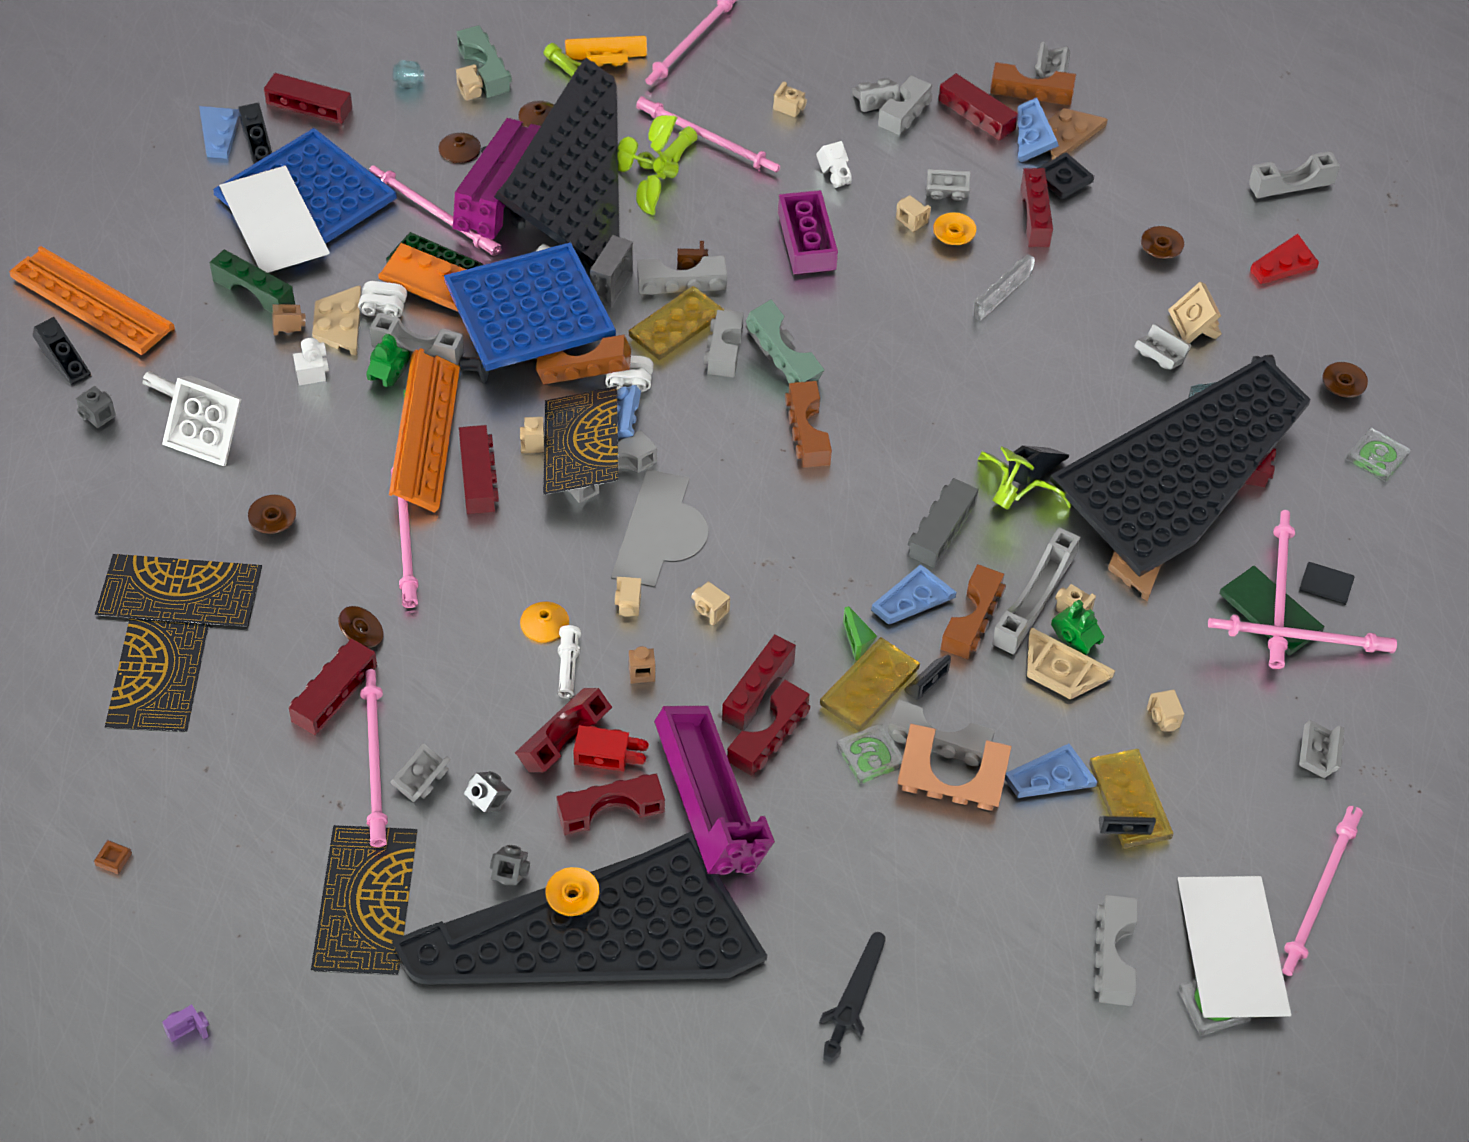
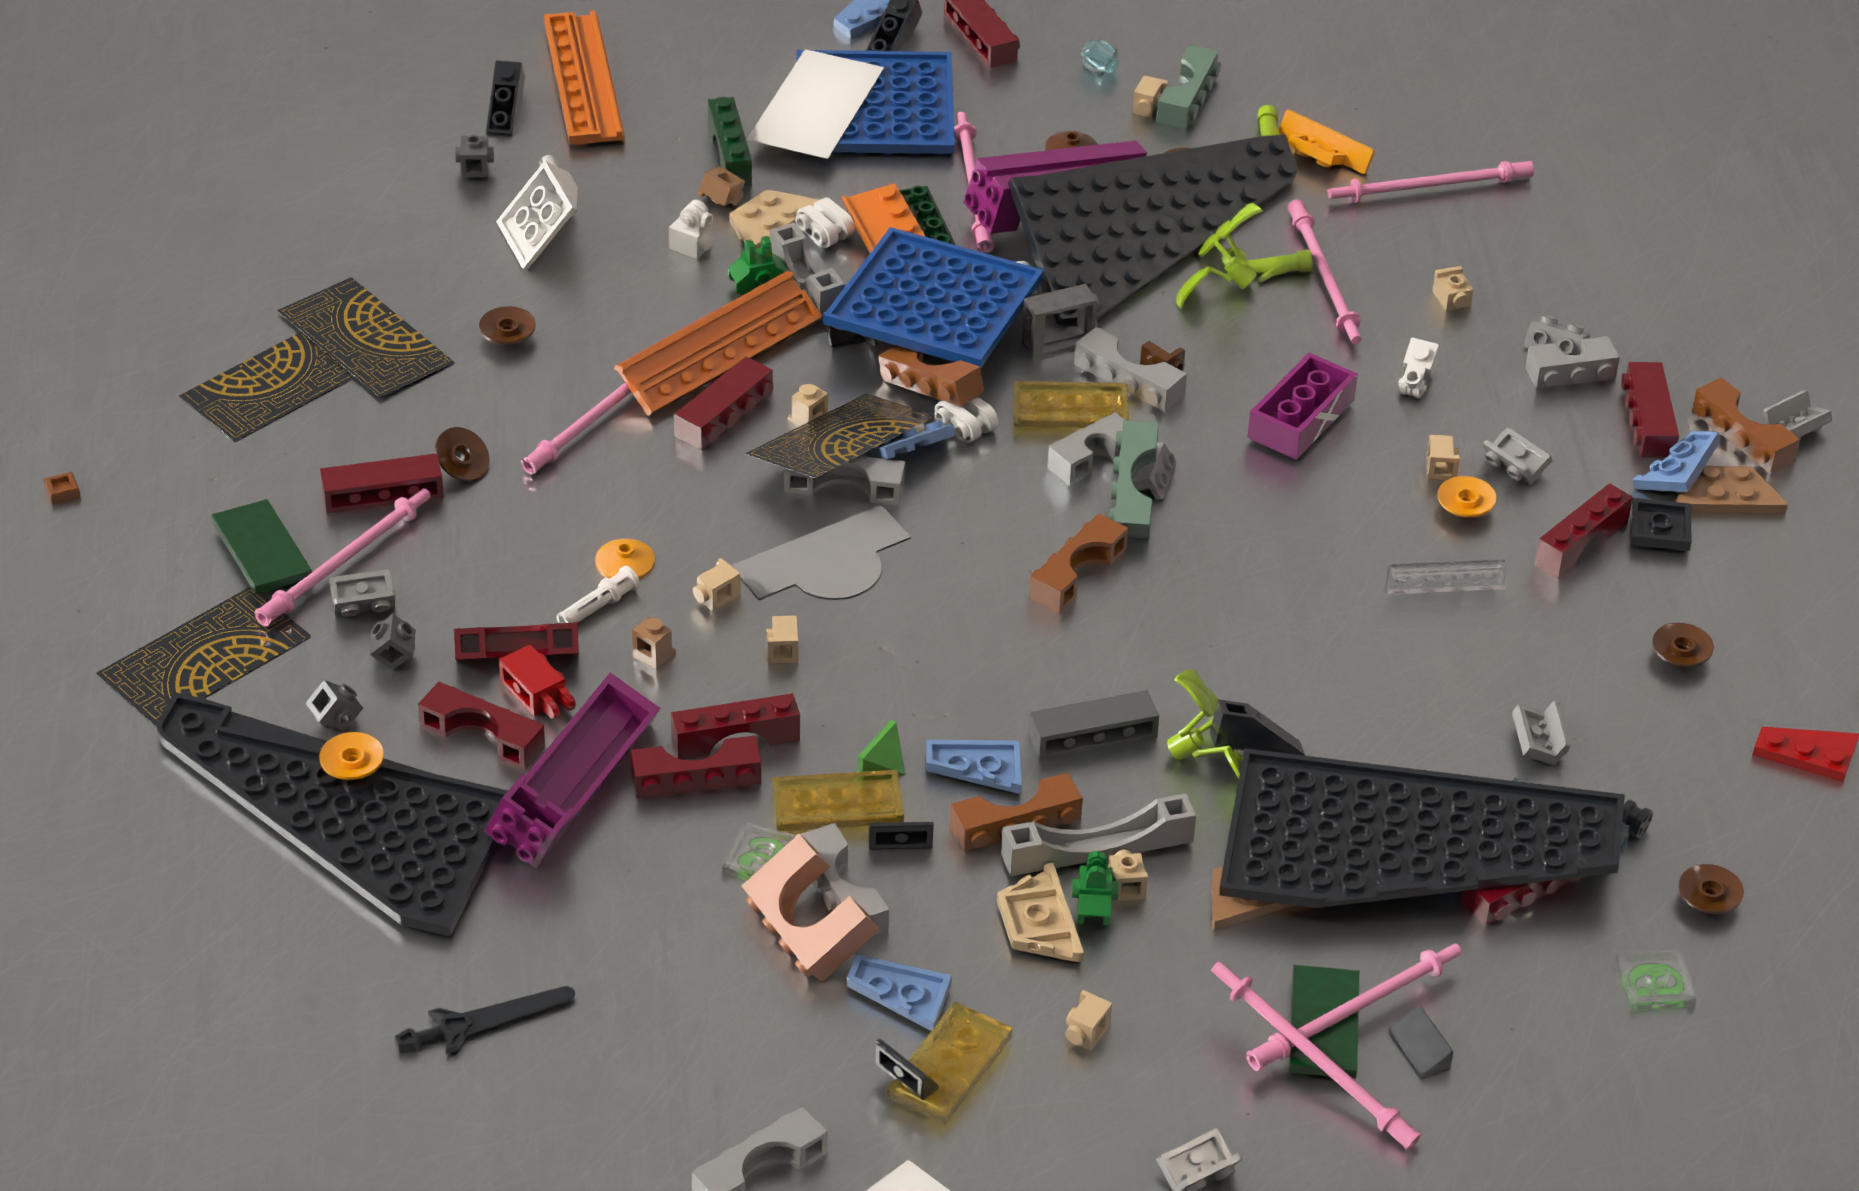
camera: 45 degrees right, 10 degrees down
tan bracket [1168,282,1222,344] -> none
none -> dark green tile [211,499,312,594]

